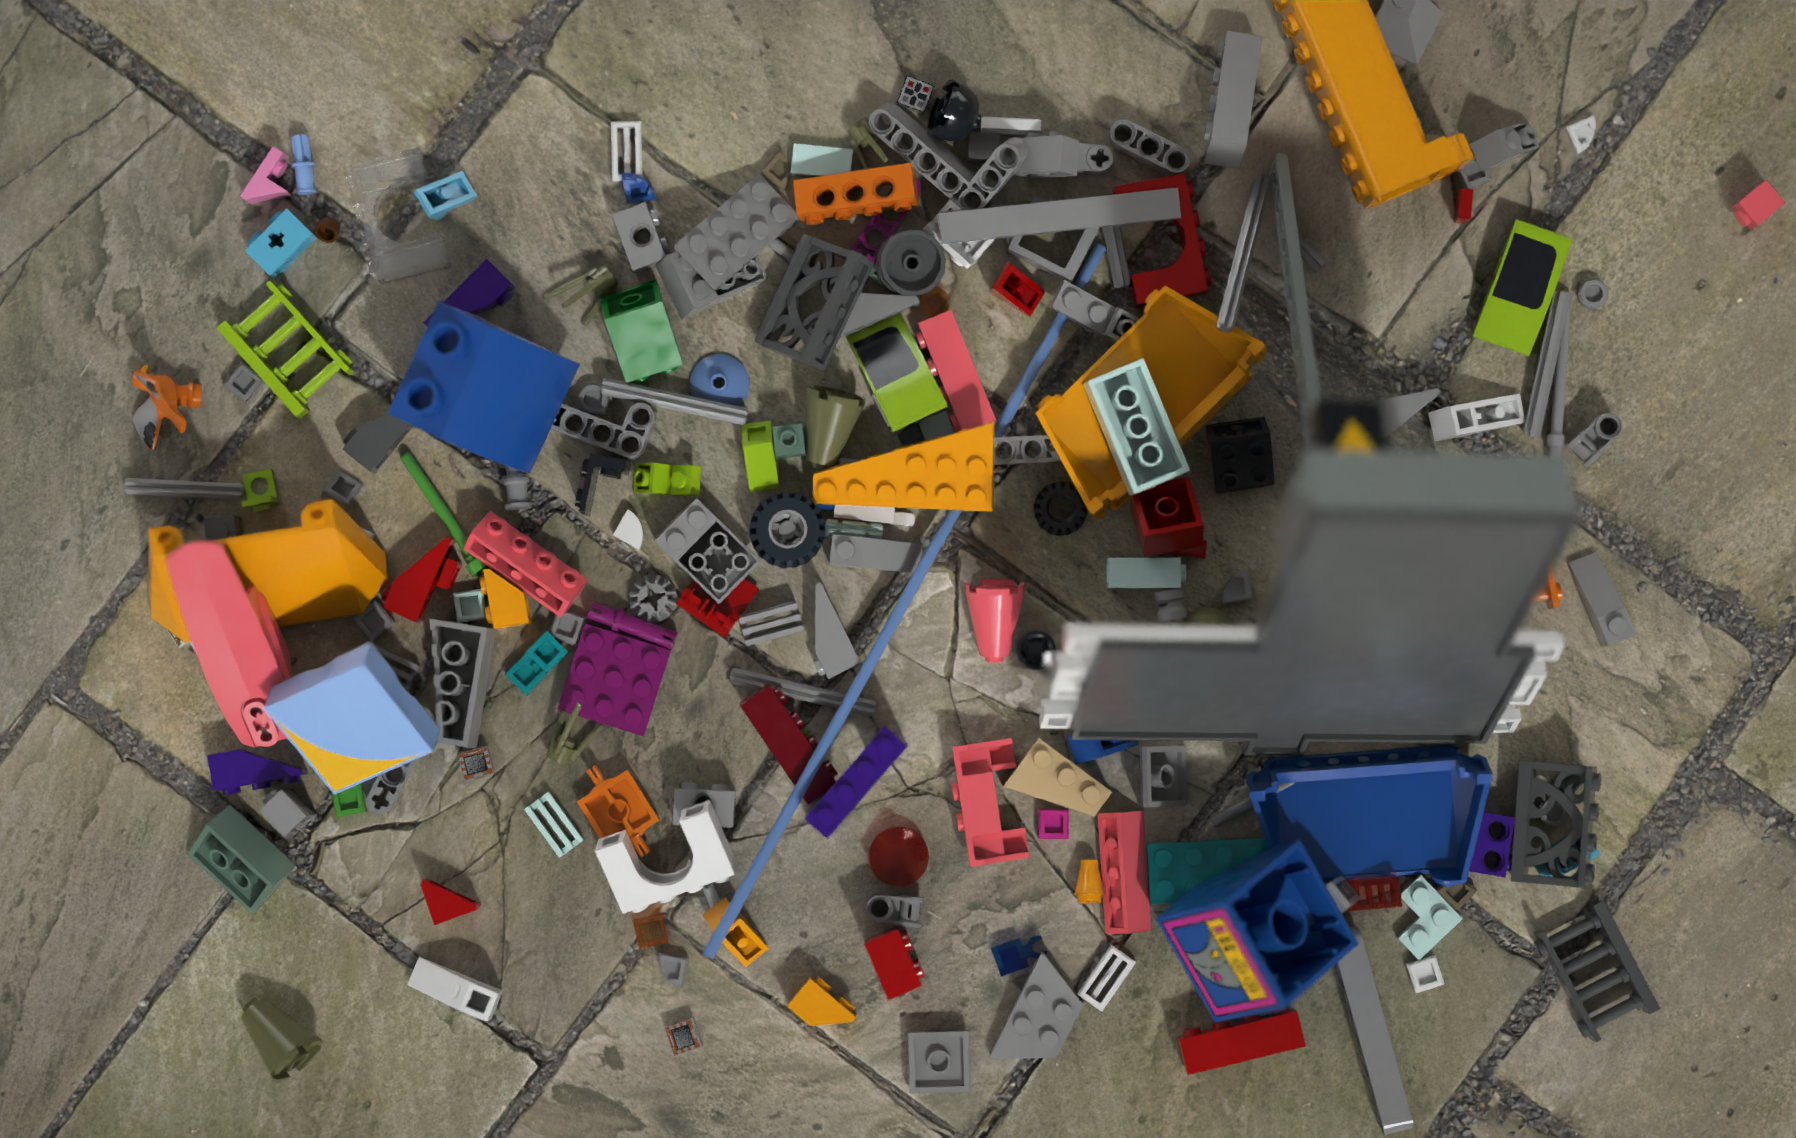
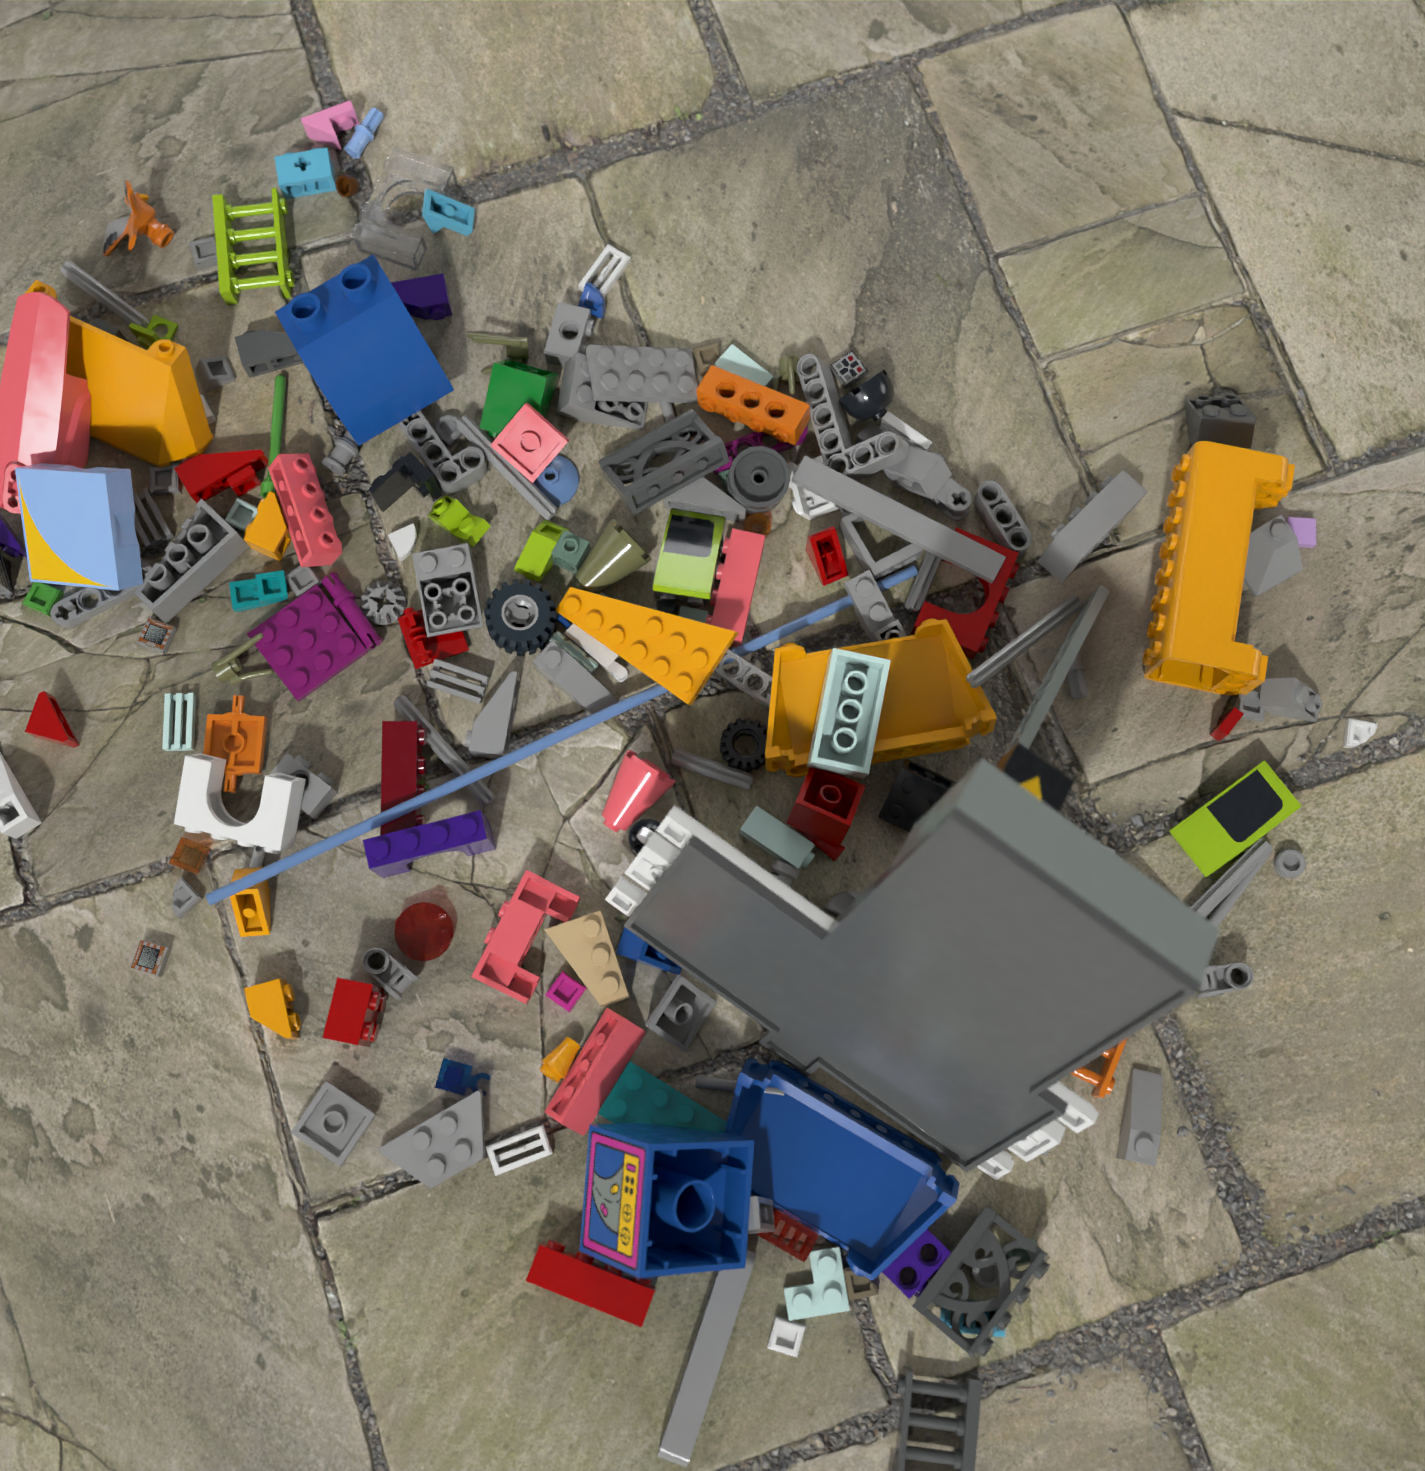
camera: 30 degrees right, 10 degrees down
none -> coral plate [490,403,569,483]
none -> light grey axle [671,749,754,790]

